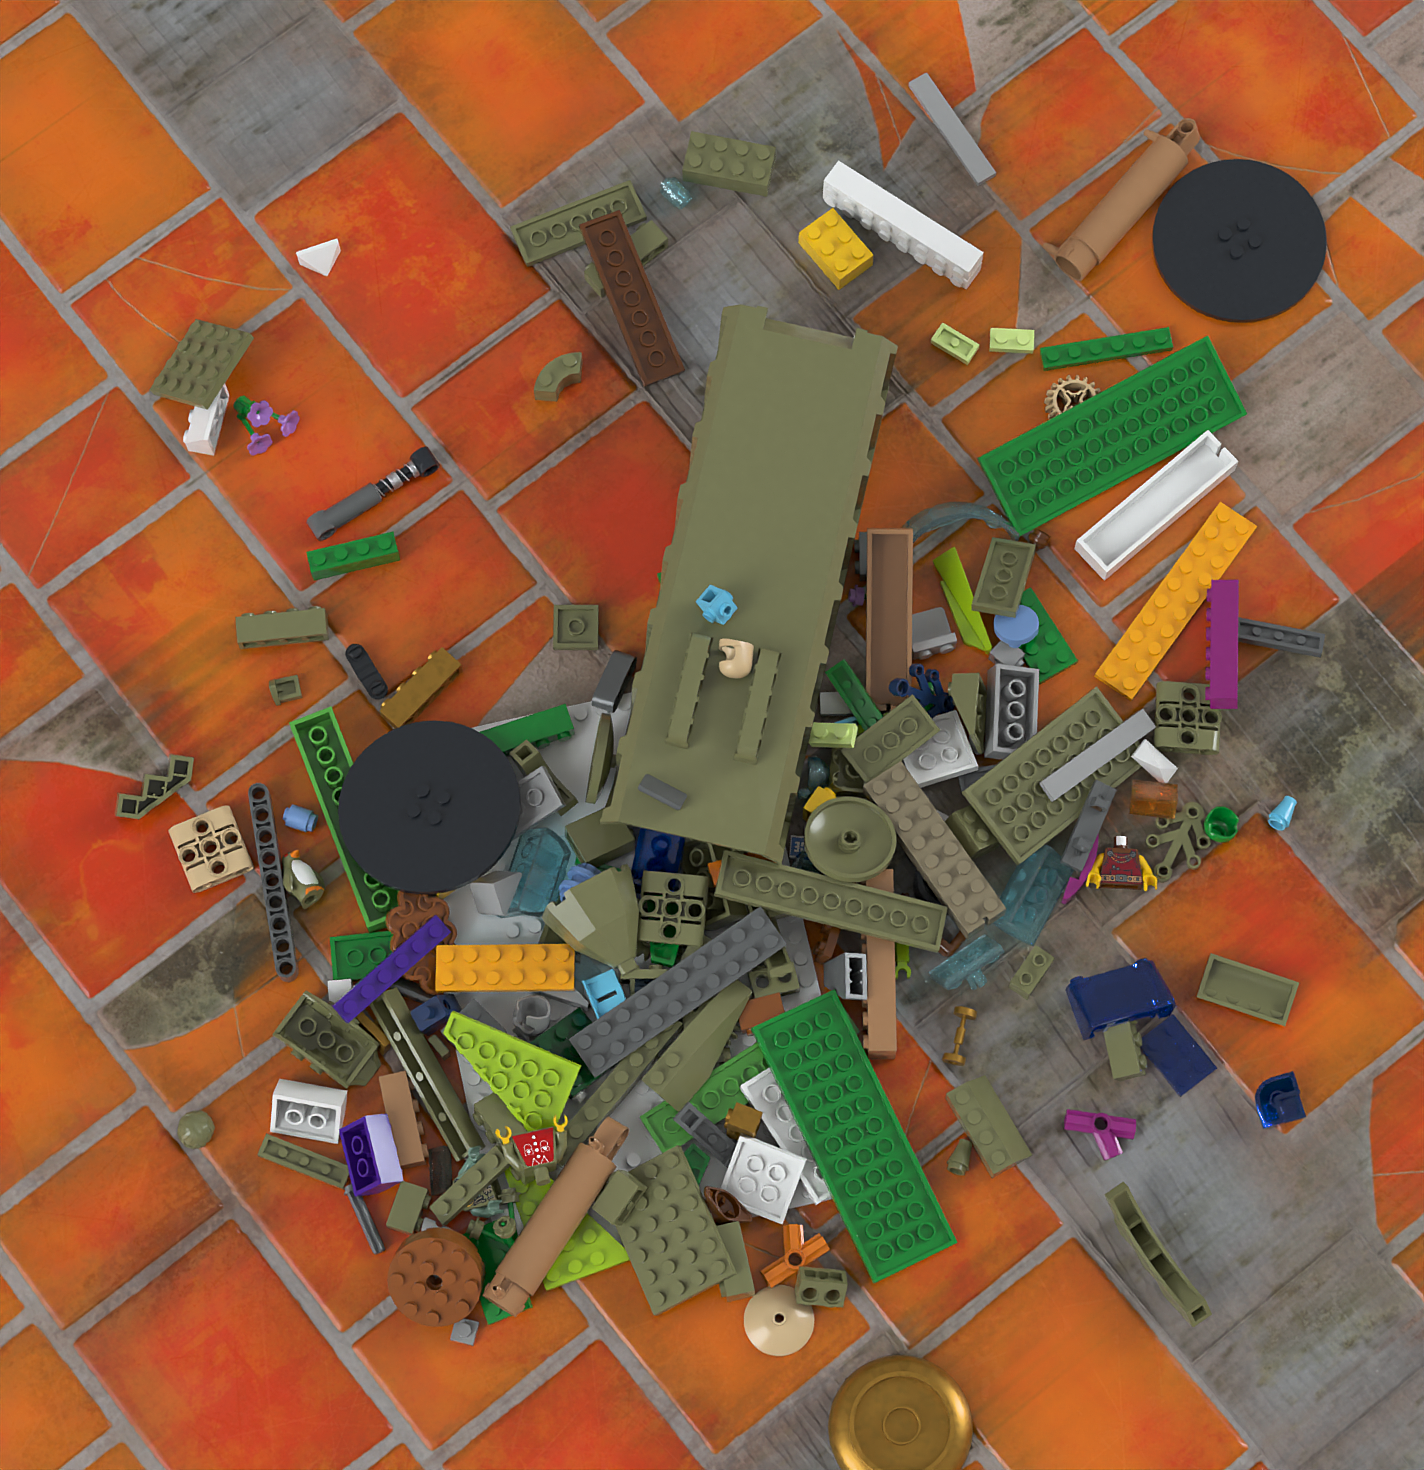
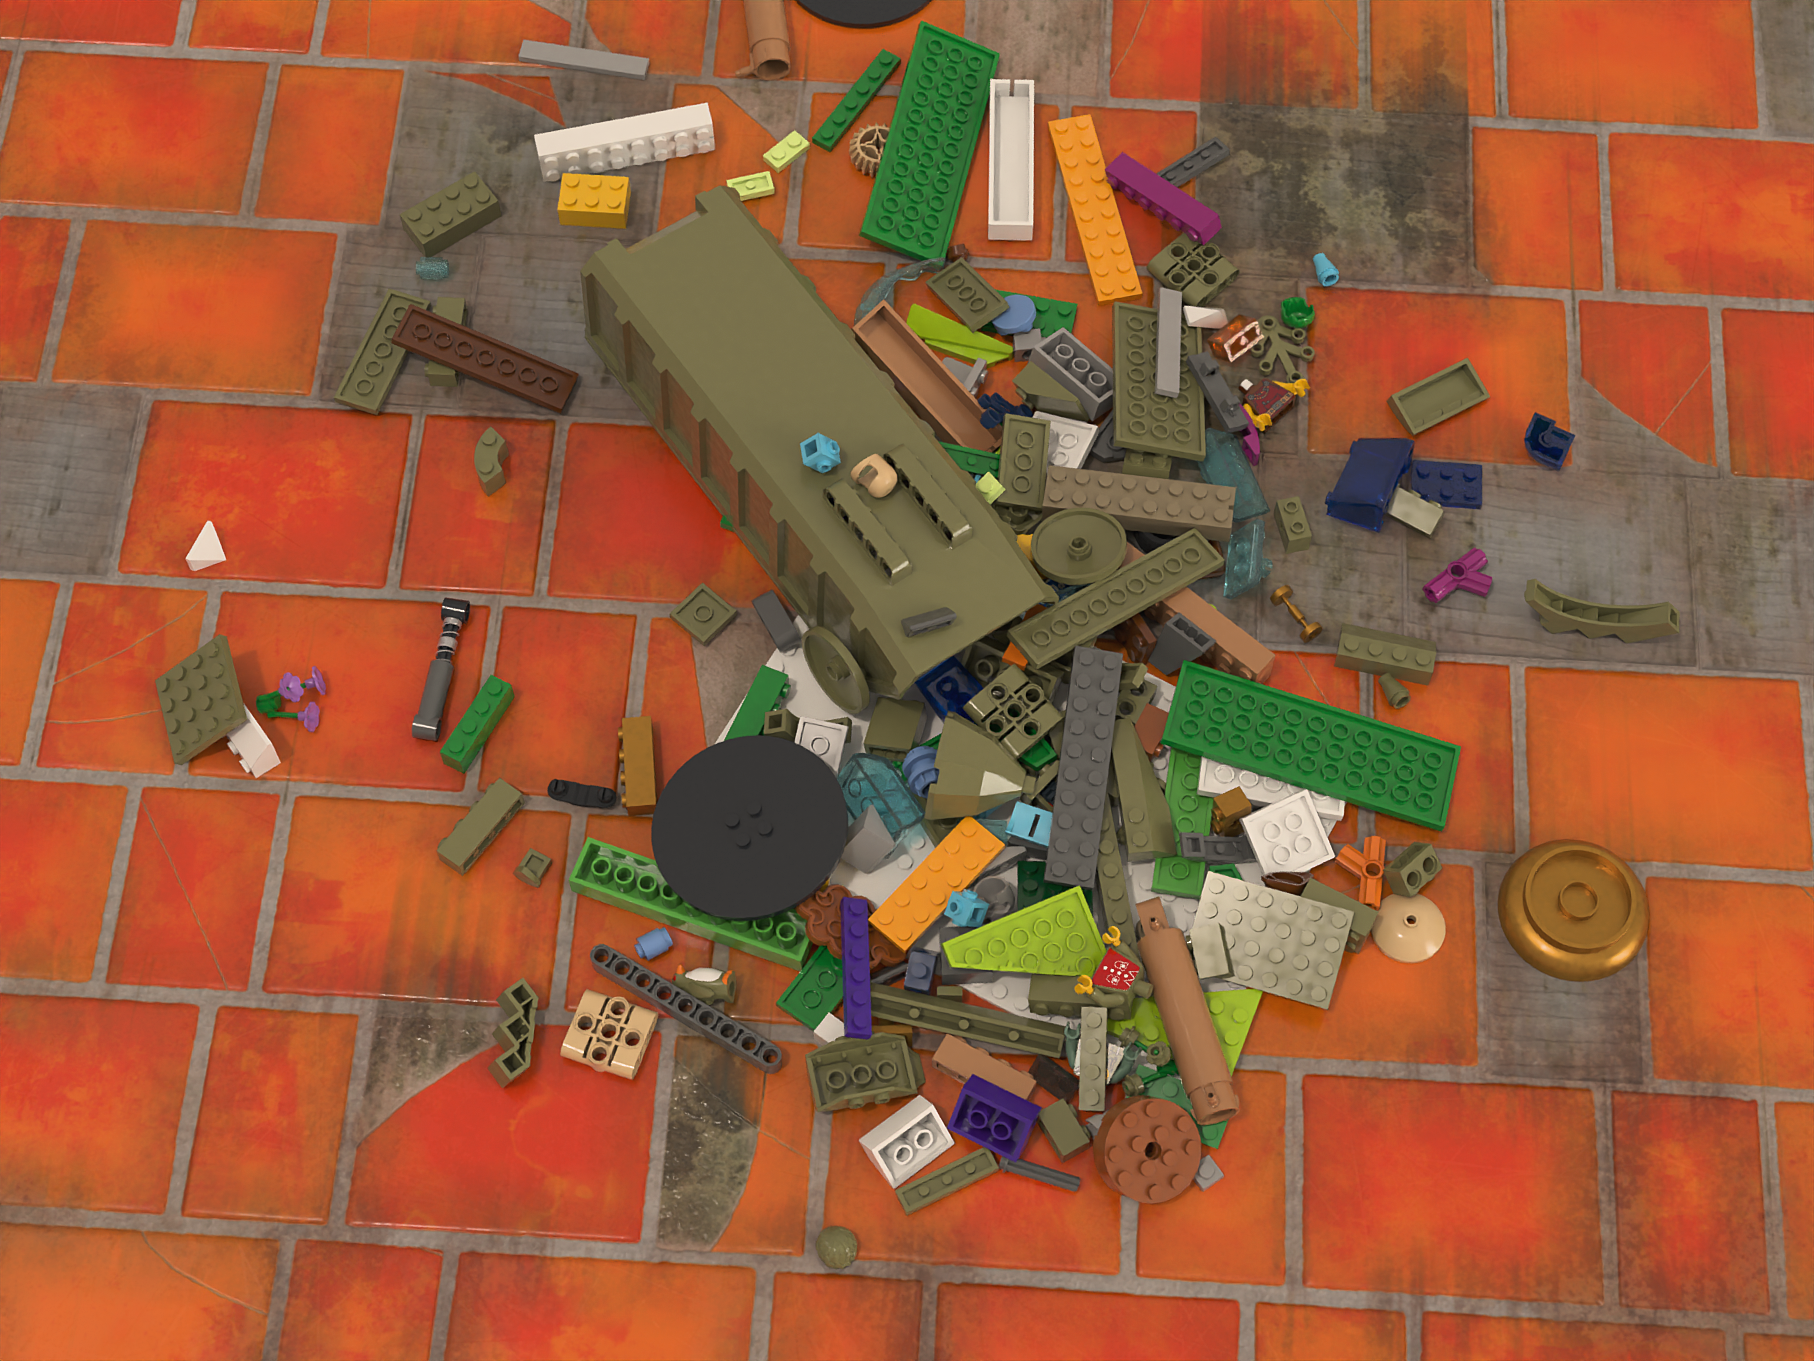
camera: 50 degrees left, 10 degrees down
none -> medium azure brick [944,889,989,927]

